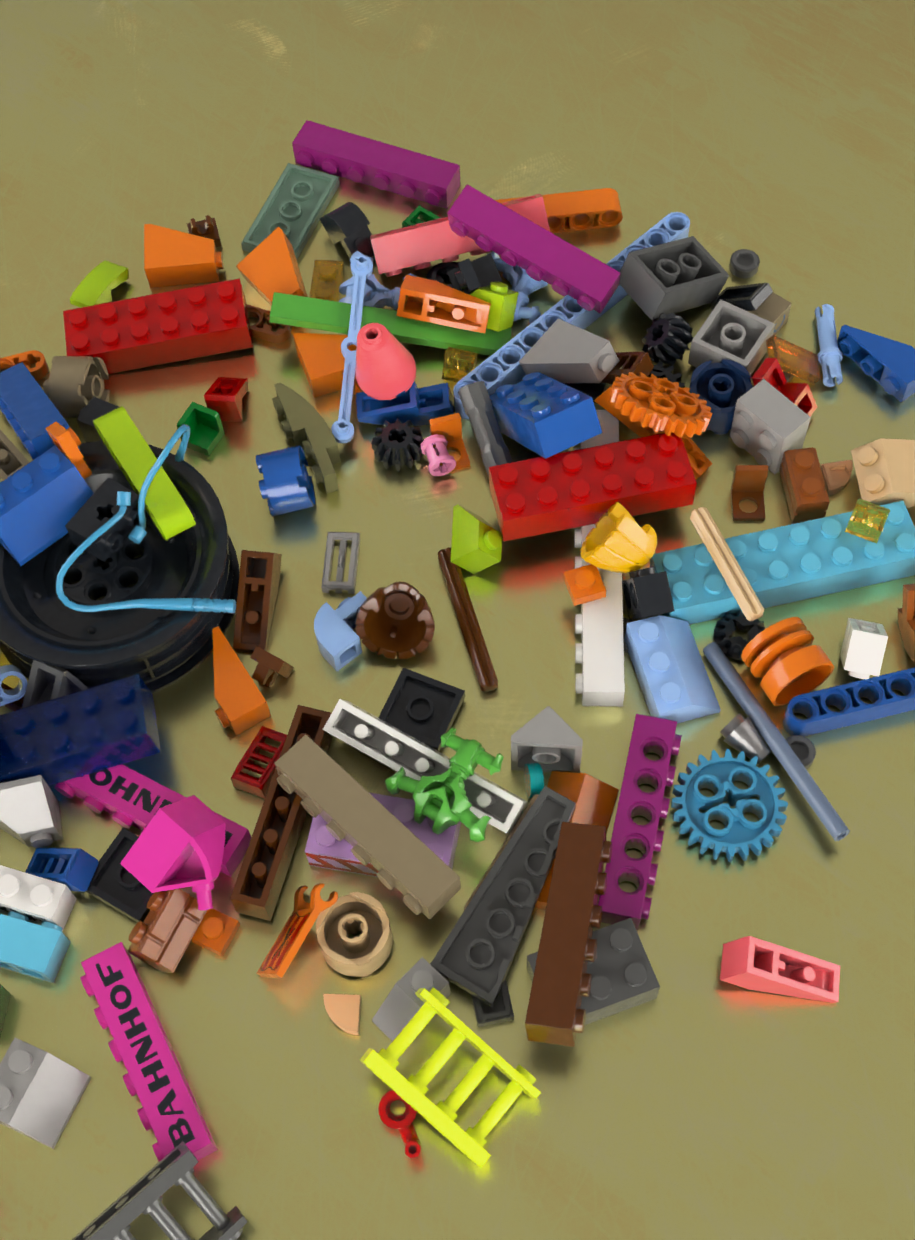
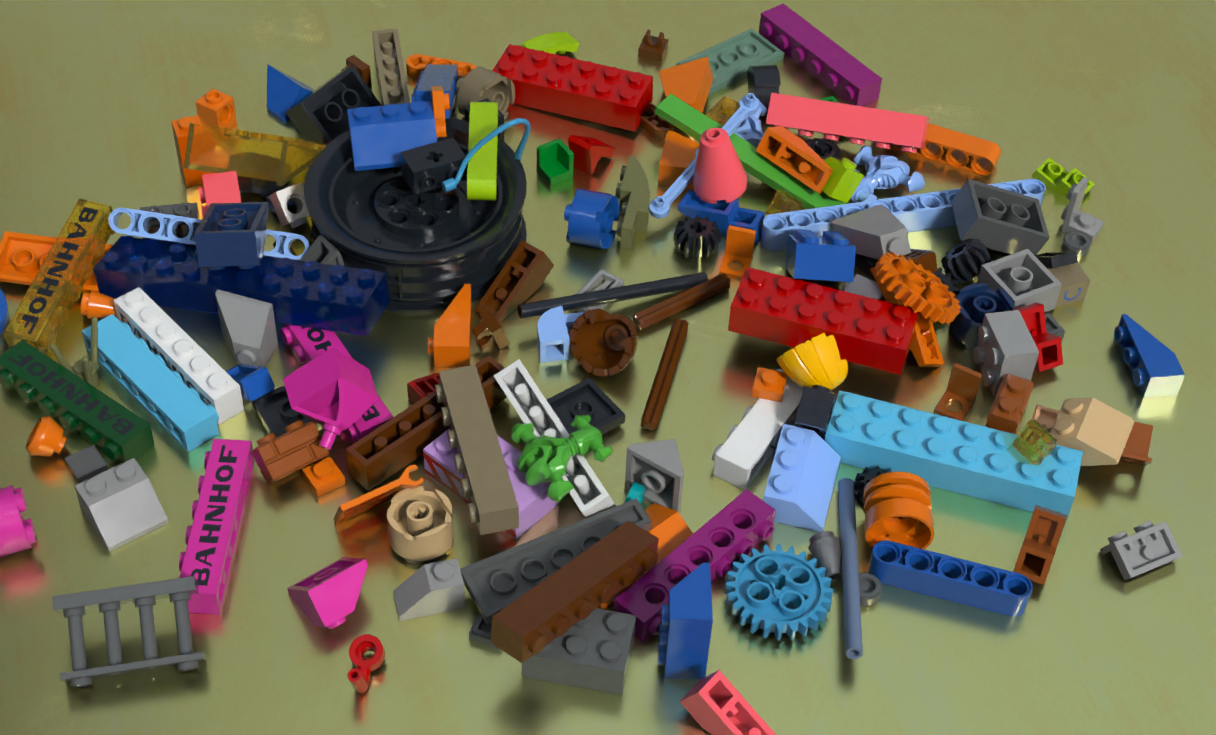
camera: 25 degrees right, 15 degrees down
dark azure piece [56,491,236,613] -> none
orange slope [144,224,224,288] -> none
light nougat tile [323,994,361,1035] -> none
neon yellow fence [360,988,541,1168] -> none
bright pink bush [420,434,456,476] -> none
magenta brick [447,184,621,314] -> none
black brick [447,253,502,295] -> none
lime slope [450,505,502,574] -> none
dark grey axle [458,381,513,477] -> none
tan axle [690,507,764,621] -> none
clear orange tile [766,335,822,384] -> none
light blue pin [815,304,843,387] -> none
white brick [840,618,888,679] -> none
none -> dark pink slope [287,557,368,629]
none -> black piece [517,272,708,319]
none -> reddish brown axle [633,273,731,329]
none -> blue slope [657,563,713,680]
none -> lime slope [1032,157,1095,197]
none -> light grey bracket [1061,177,1105,244]

